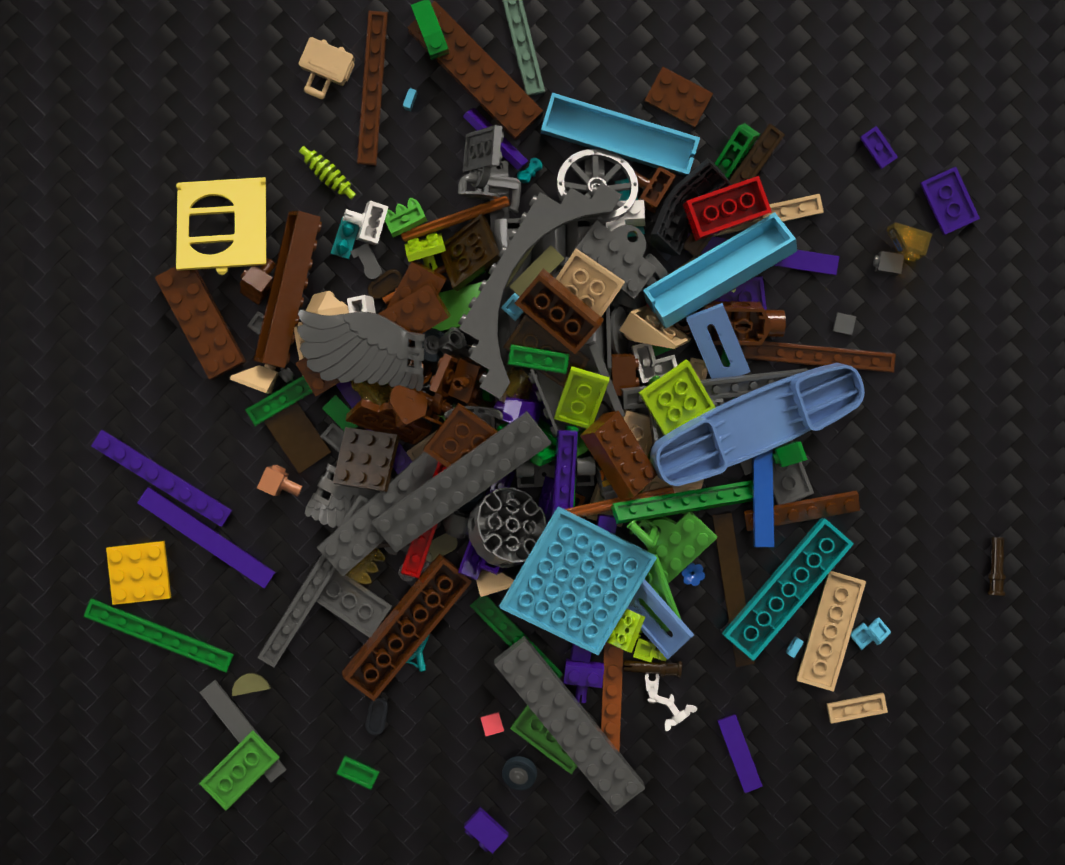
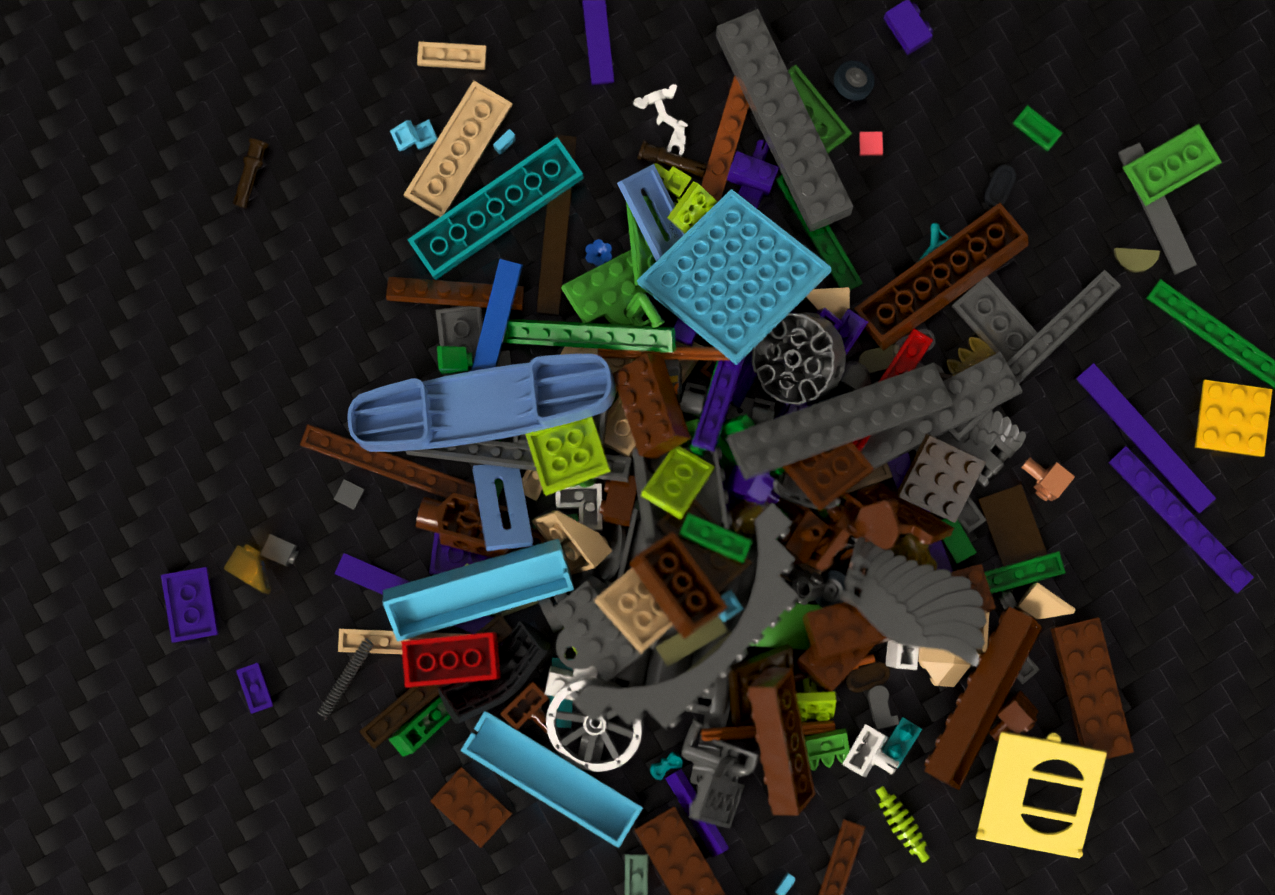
camera: 165 degrees left, 5 degrees down
none -> dark grey piece [317,638,374,720]
none -> reddish brown brick [748,668,815,815]

